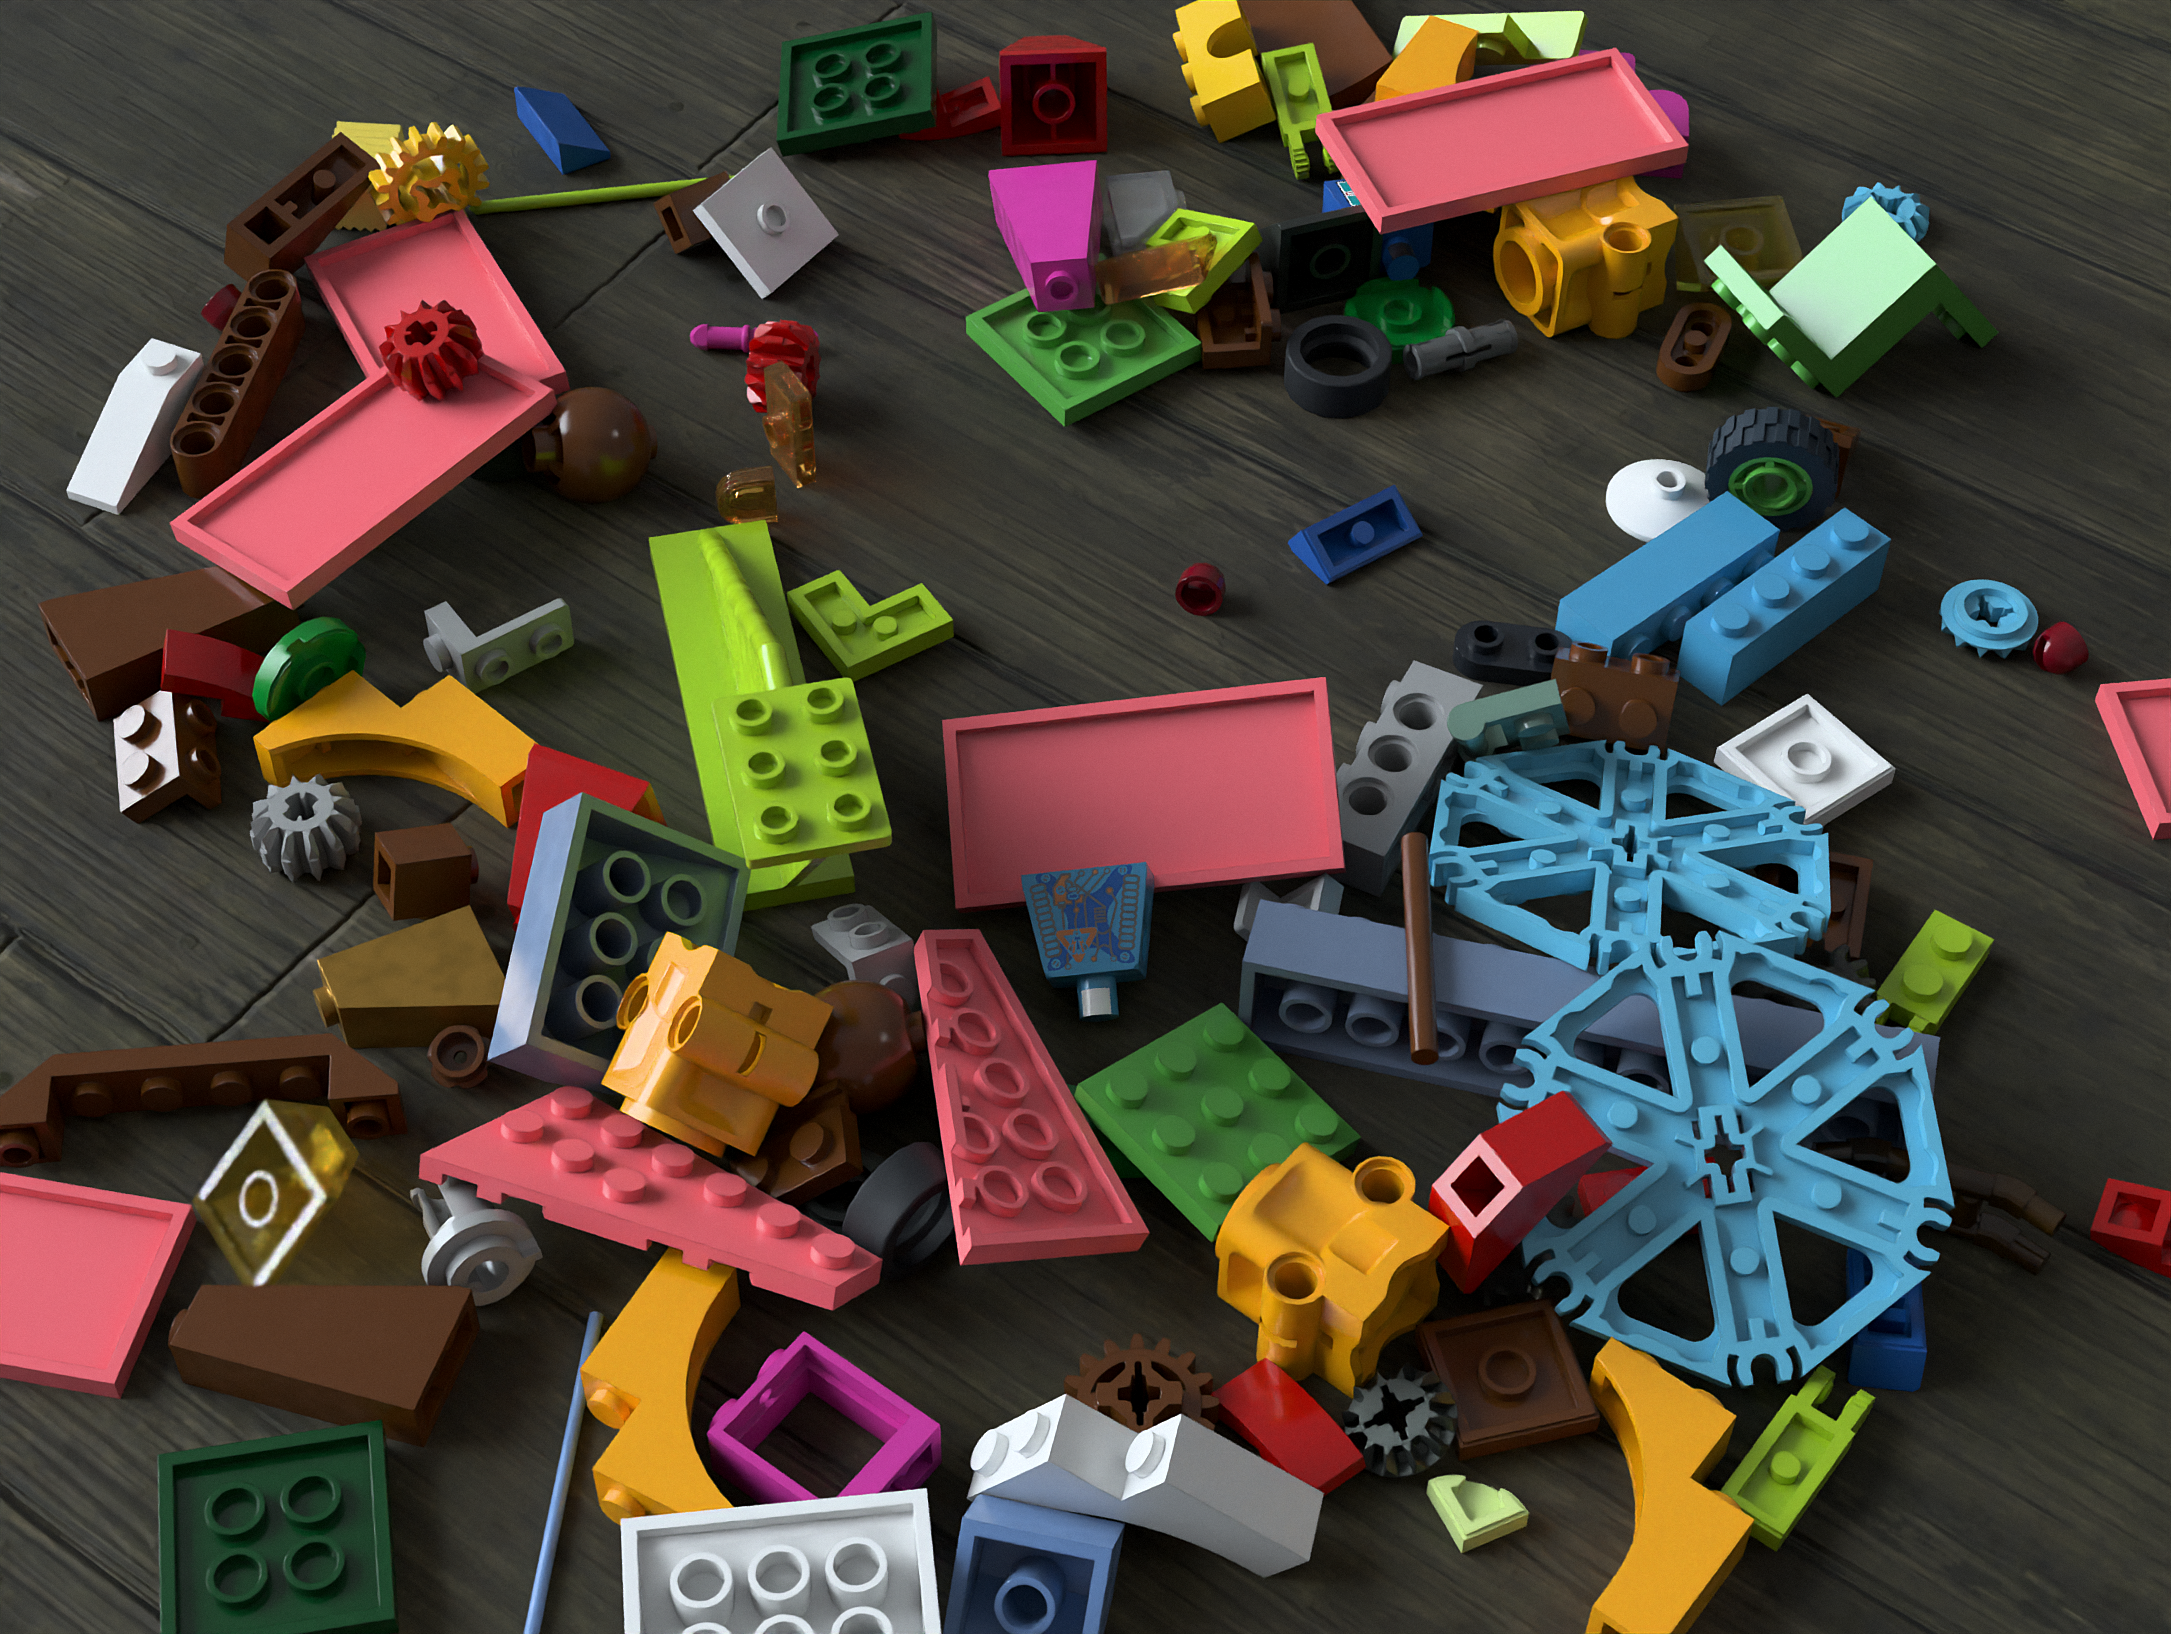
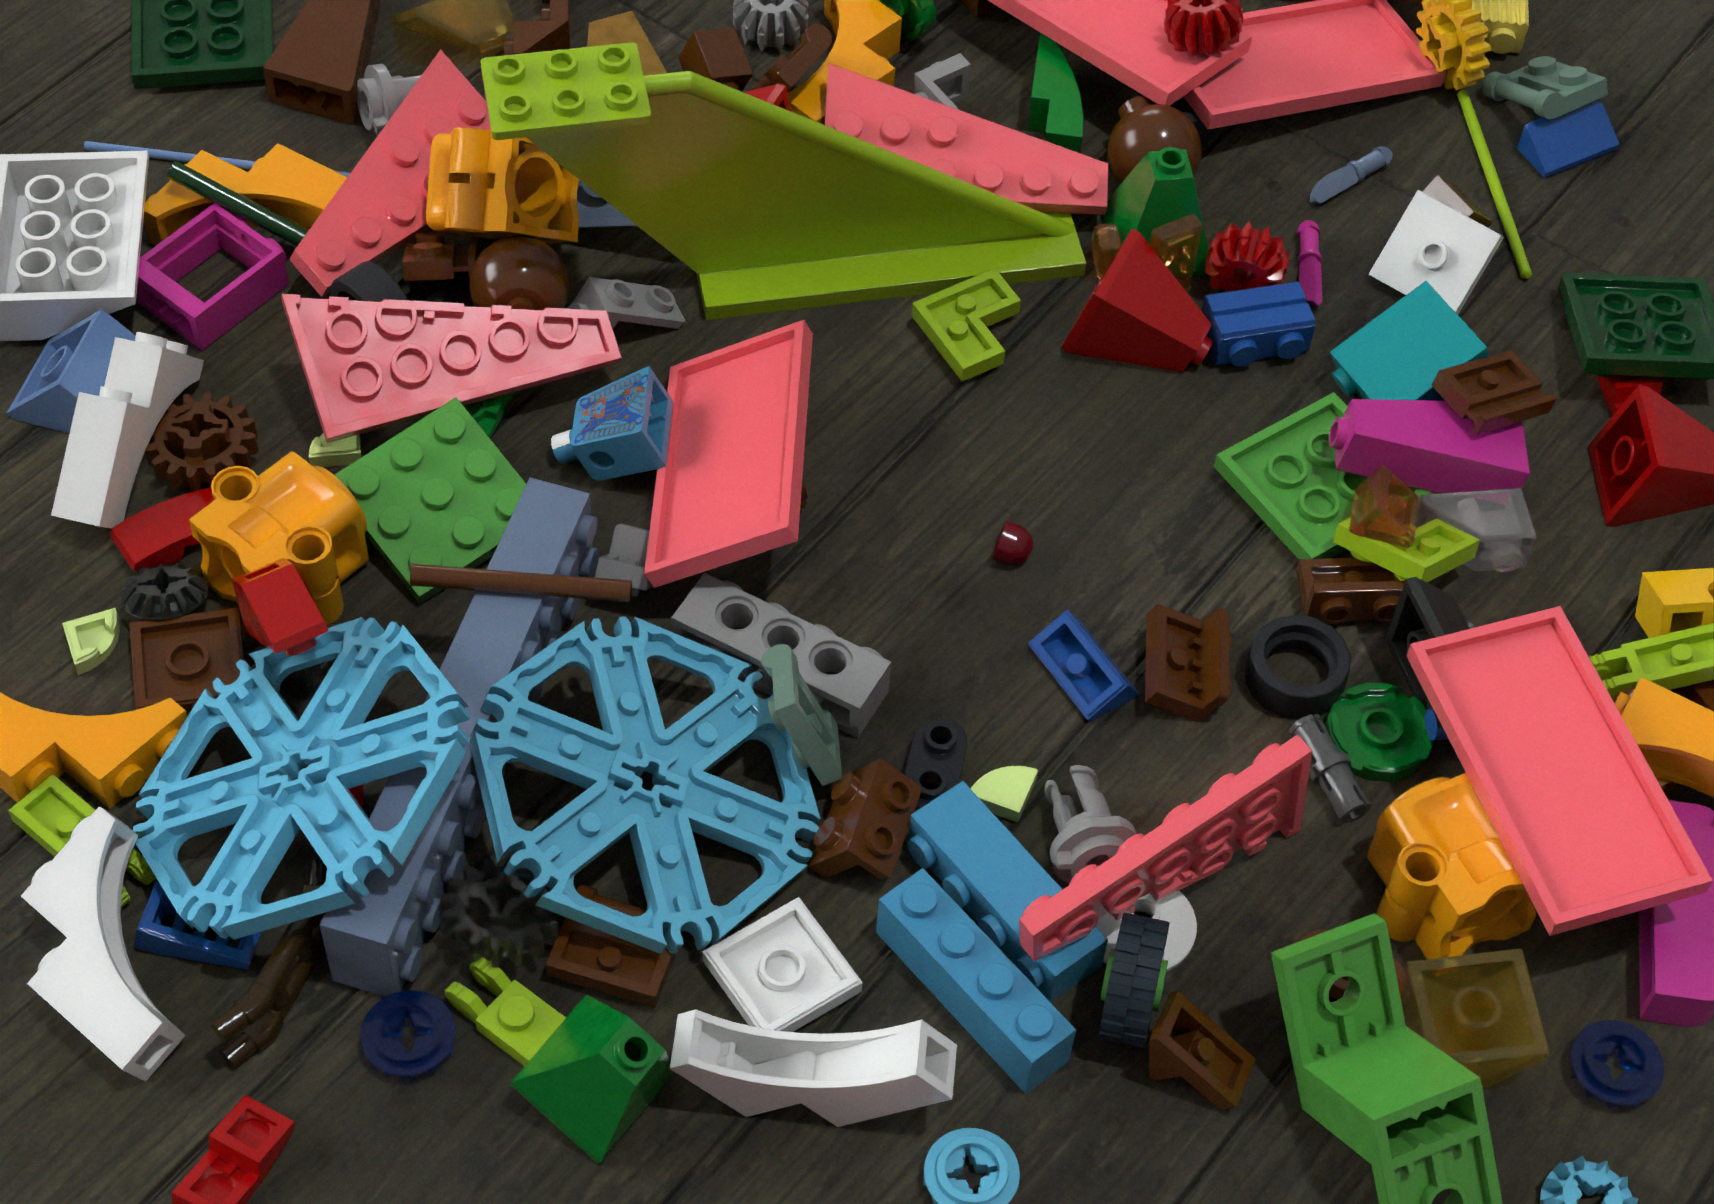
camera: 90 degrees right, 5 degrees up
none -> white arch [21,806,186,1082]
none -> dark green piece [167,160,308,246]
none -> yellowish green tile [309,433,362,467]
none -> clear blue gear [360,990,456,1081]
none -> green slope [510,995,673,1164]
none -> white arch [670,1009,957,1127]
none -> reddish brown plate [750,23,832,92]
none -> coral wing [825,63,1108,215]
none -> yellowish green tile [971,766,1038,823]
none -> coral wing [1019,735,1312,961]
none -> green slope [1027,33,1083,153]
none -> light grey piece [1044,765,1137,883]
none -> red slope [1061,228,1213,372]
none -> green slope [1102,147,1210,279]
none -> reddish brown bracket [1145,604,1232,722]
none -> blue brick [1201,282,1315,366]
none -> sand blue piece [1310,146,1393,205]
none -> teal slope [1330,281,1489,401]
none -> reddish brown plate [1431,350,1557,435]
none -> sand green plate [1482,56,1608,120]
none -> clear blue gear [1568,1020,1664,1109]

